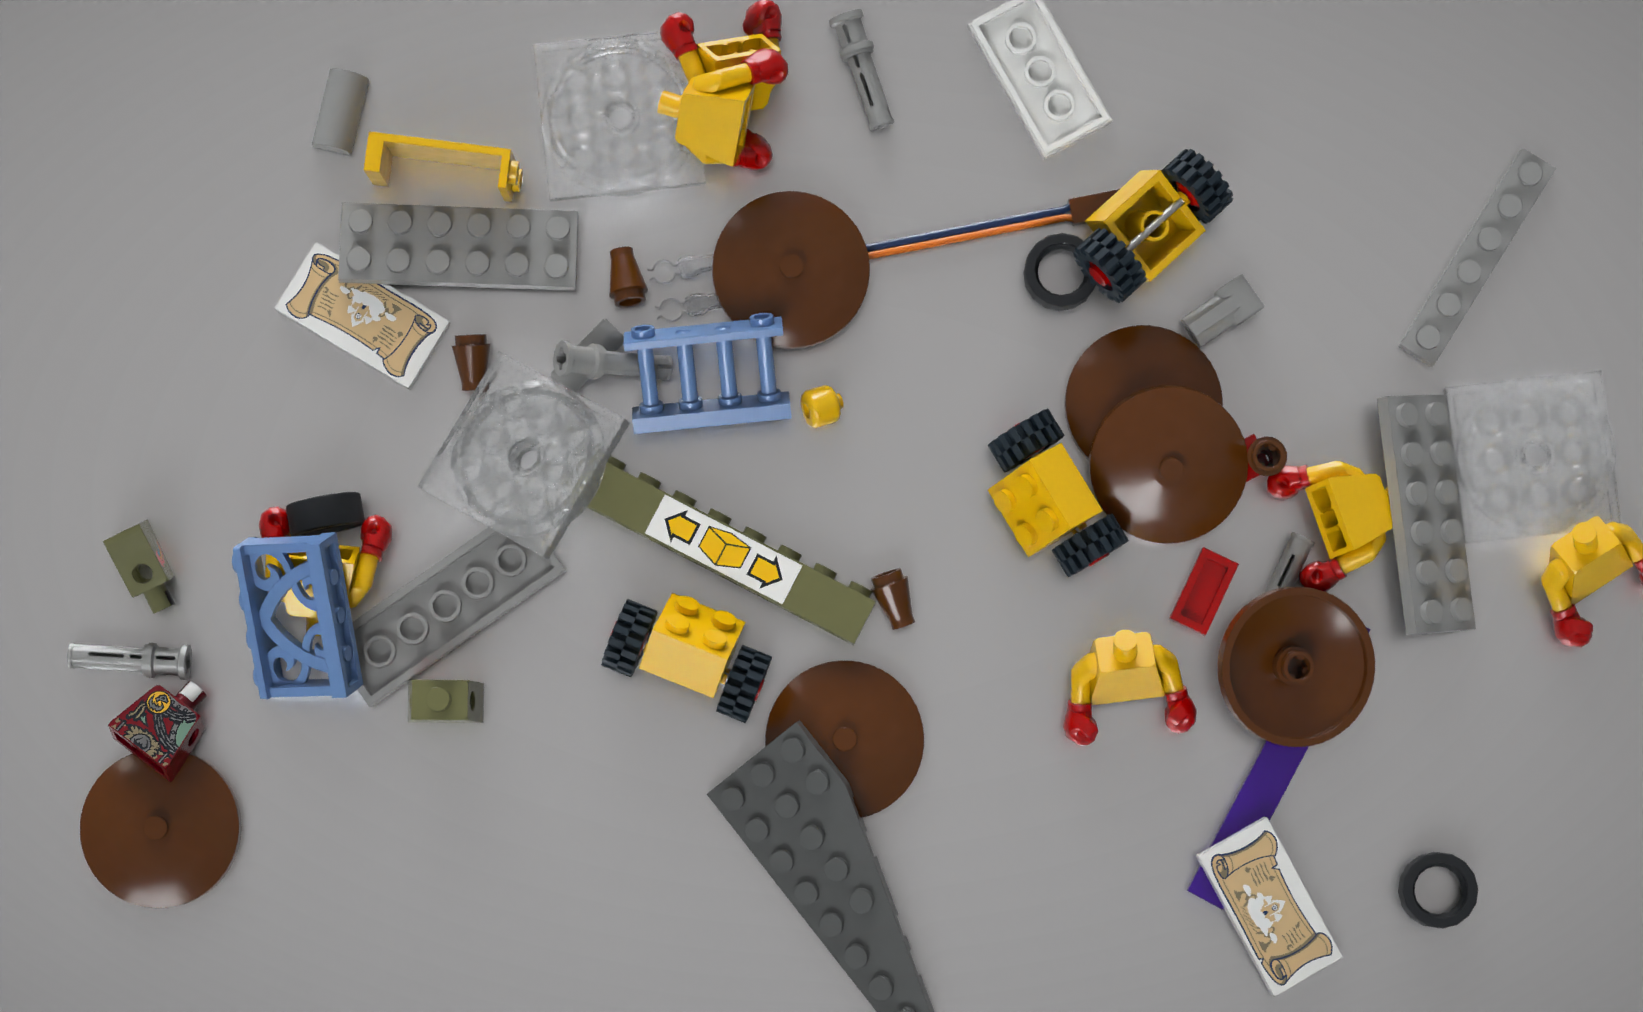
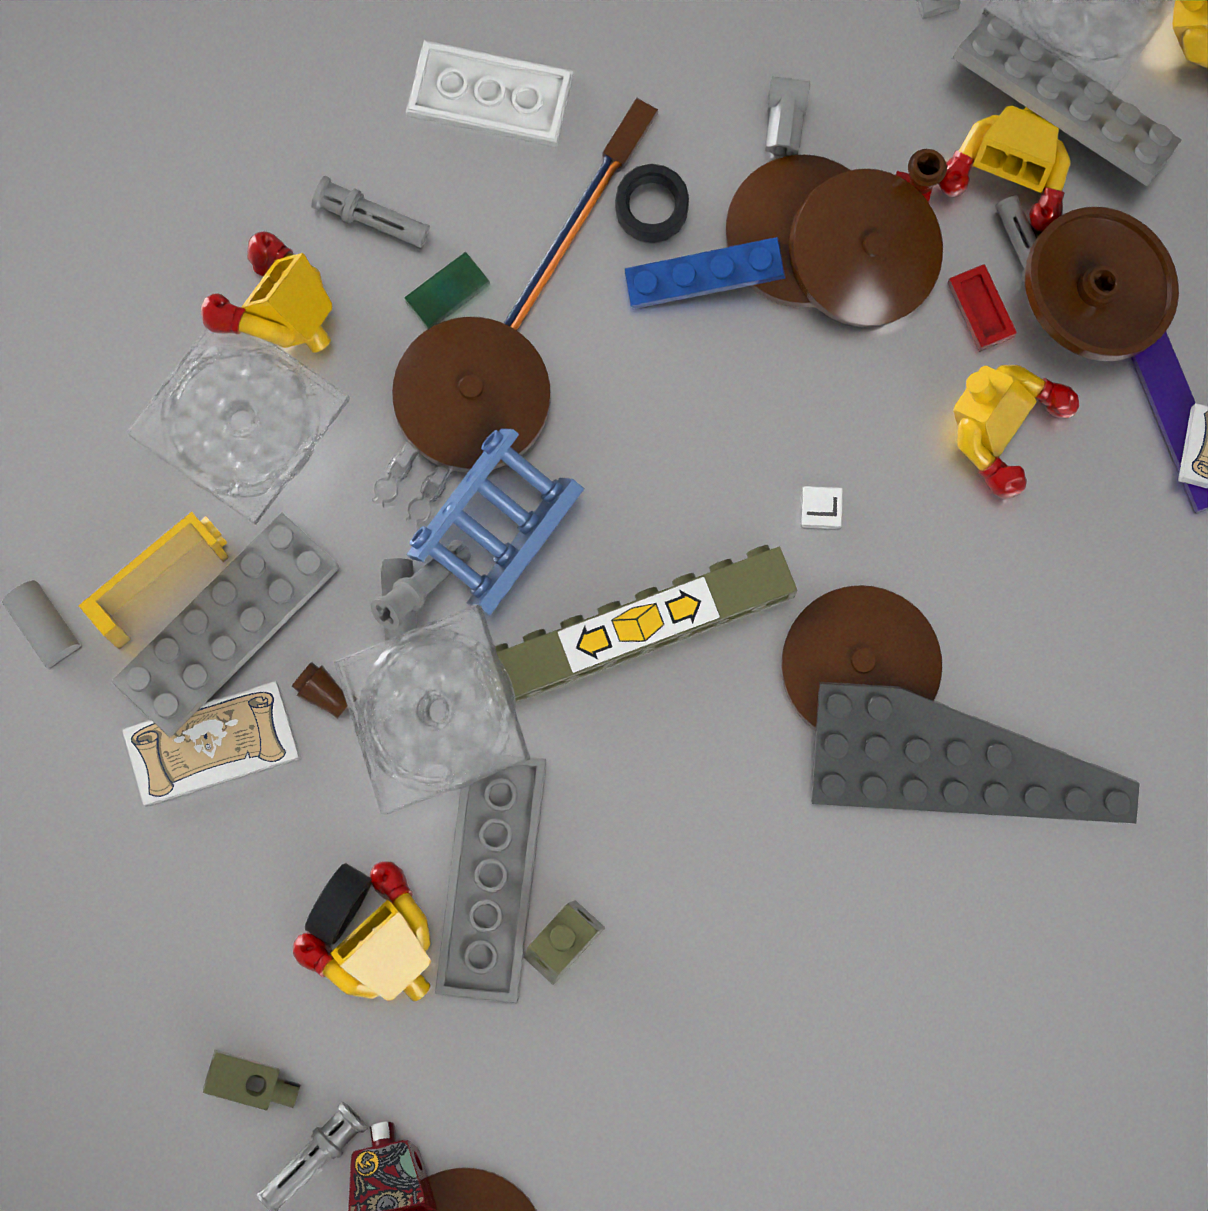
camera: 45 degrees left, 5 degrees down
medium blue fence [232,532,363,699] -> none
brick [601,593,772,723] -> none
reddish brown cone [609,246,648,308] -> none
yellow torso [657,48,788,170] -> none
yellow piece [800,385,844,428] -> none
reddish brown cone [870,568,915,630] -> none
brick [988,408,1129,577] -> none
brick [1073,149,1233,303] -> none
none -> clear green tile [404,251,490,329]
none -> blue plate [624,237,785,309]
none -> white tile [801,486,843,529]

